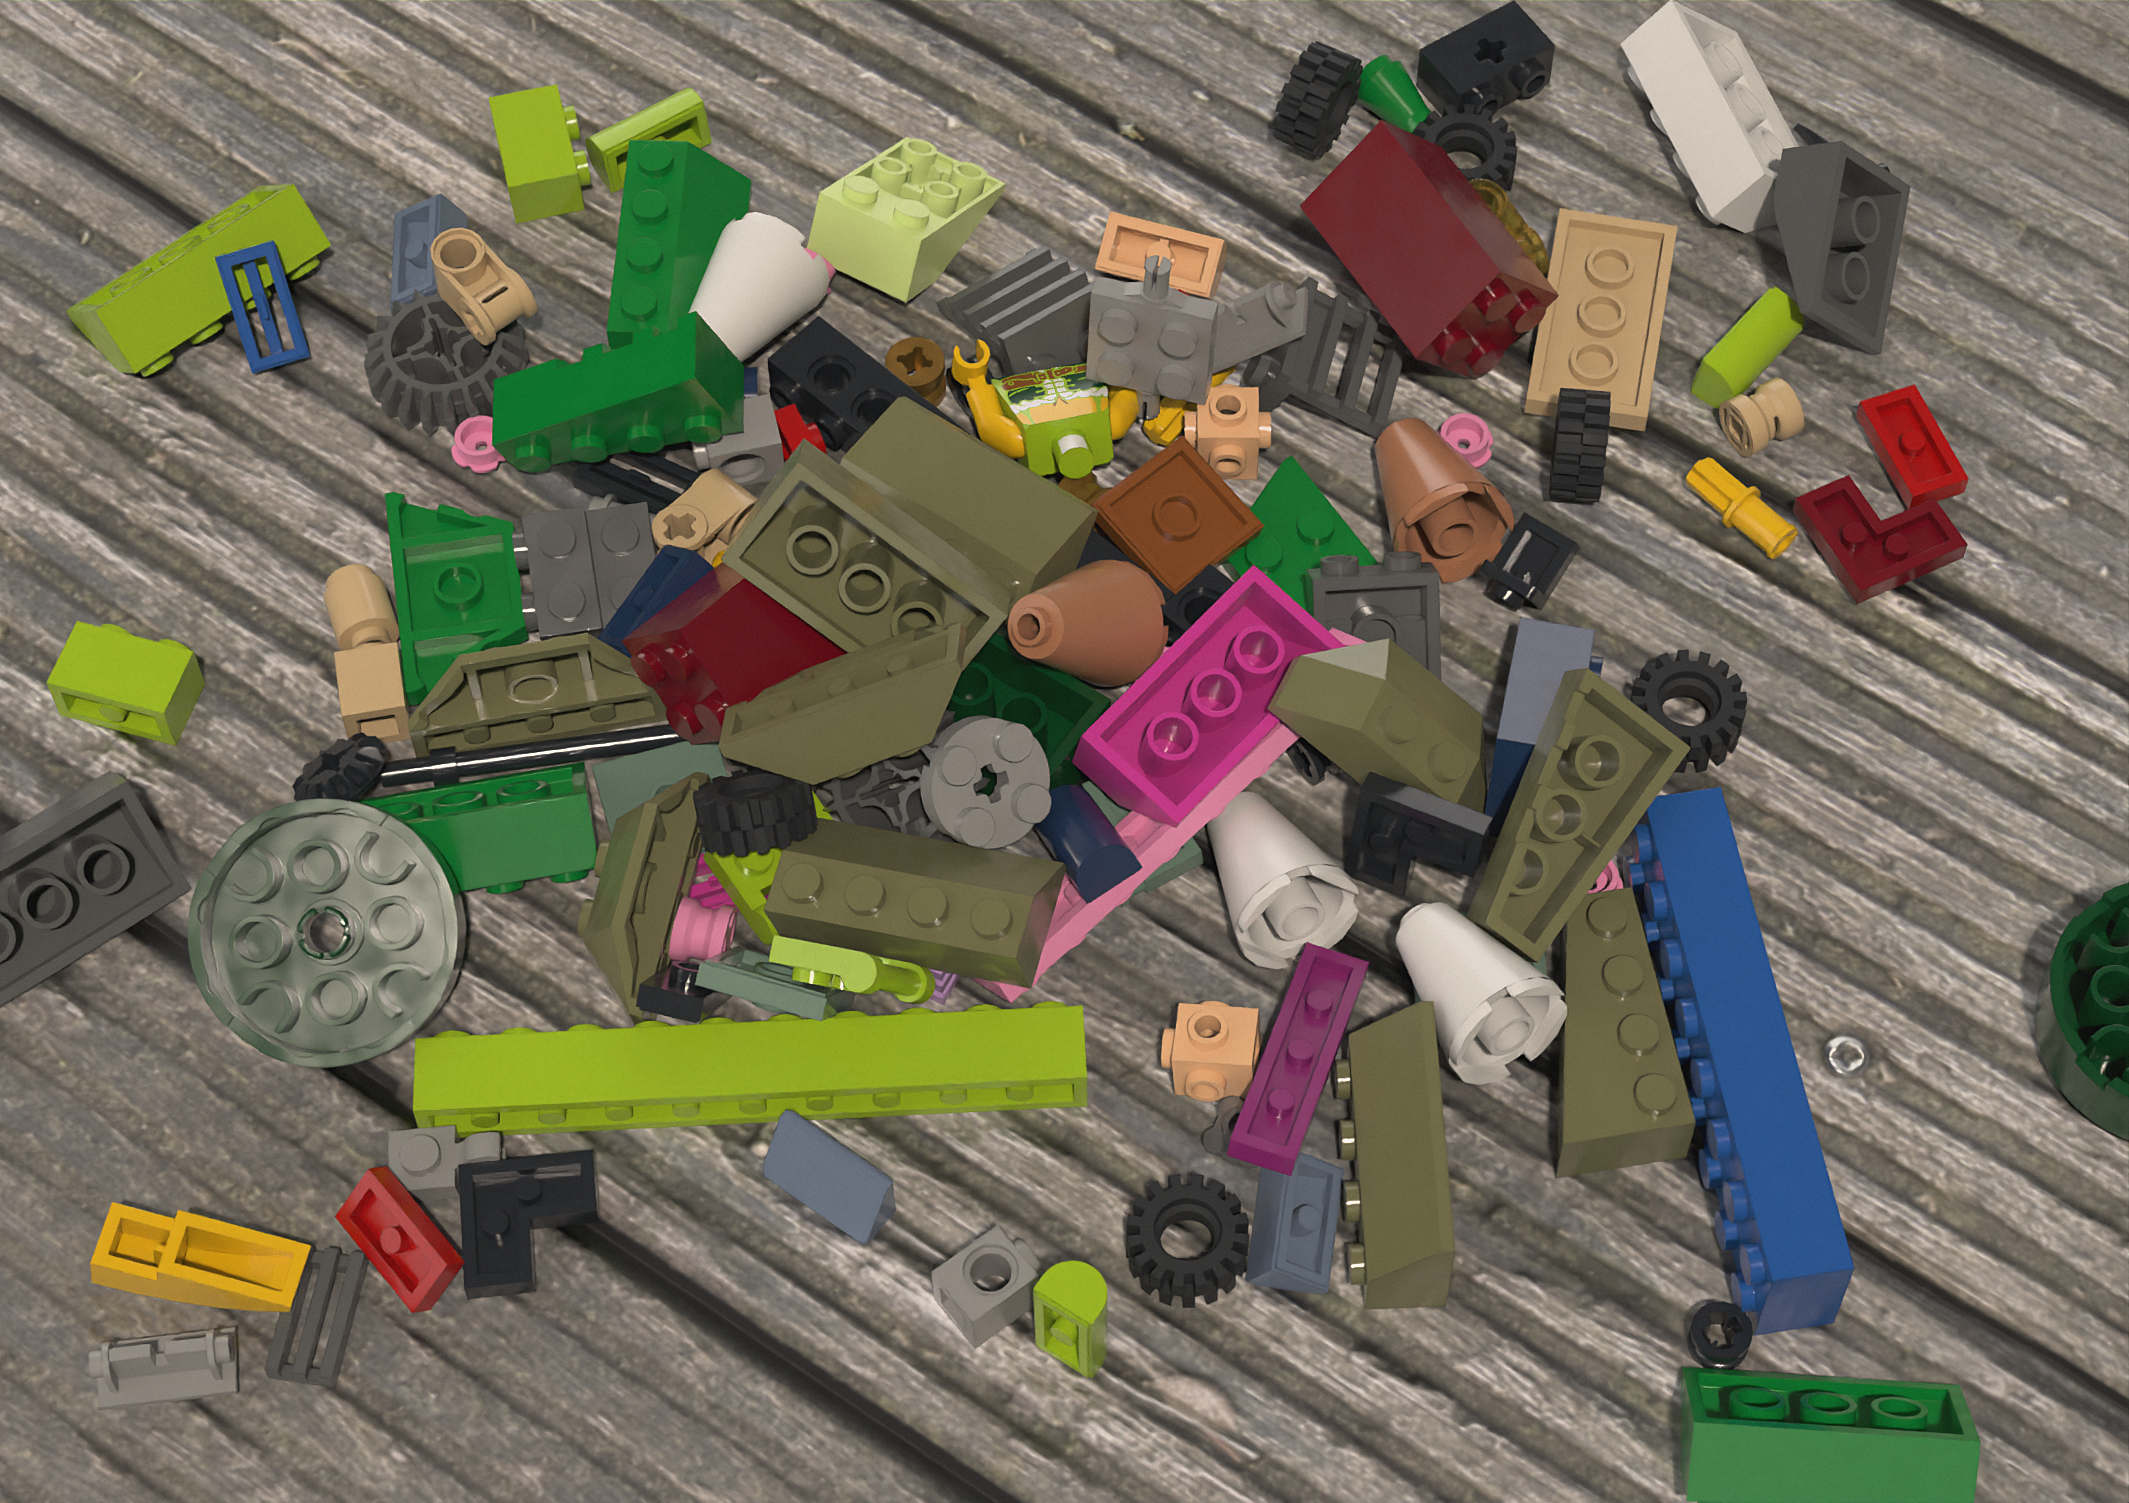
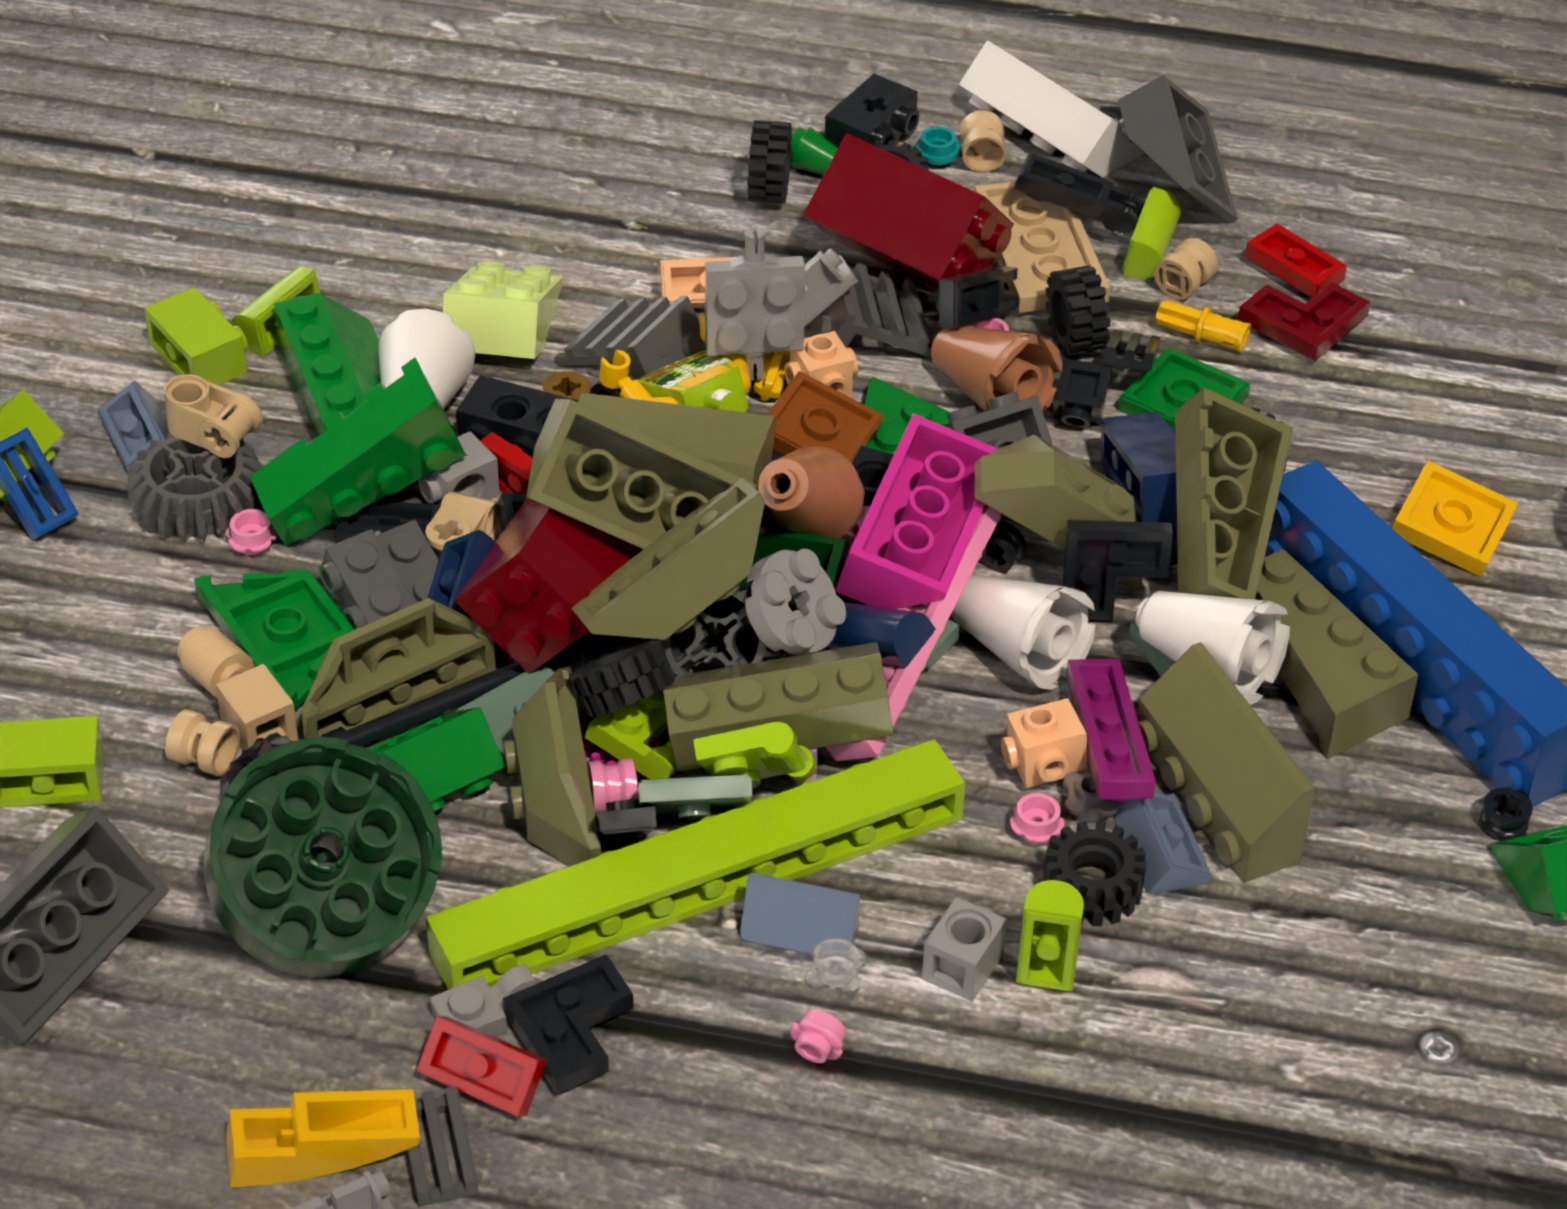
camera: 25 degrees left, 15 degrees down
none -> tan wheel [165,709,240,776]
none -> bright pink plate [790,1010,846,1063]
none -> clear plate [805,938,867,995]
none -> teal plate [916,127,960,167]
none -> black hinge [936,266,1018,329]
none -> tan wheel [959,111,1006,172]
none -> bright pink plate [1010,793,1065,844]
none -> black hinge [1014,153,1144,235]
none -> black tile [1104,330,1161,372]
none -> green tile [1118,347,1250,431]
none -> yellow plate [1392,460,1519,577]

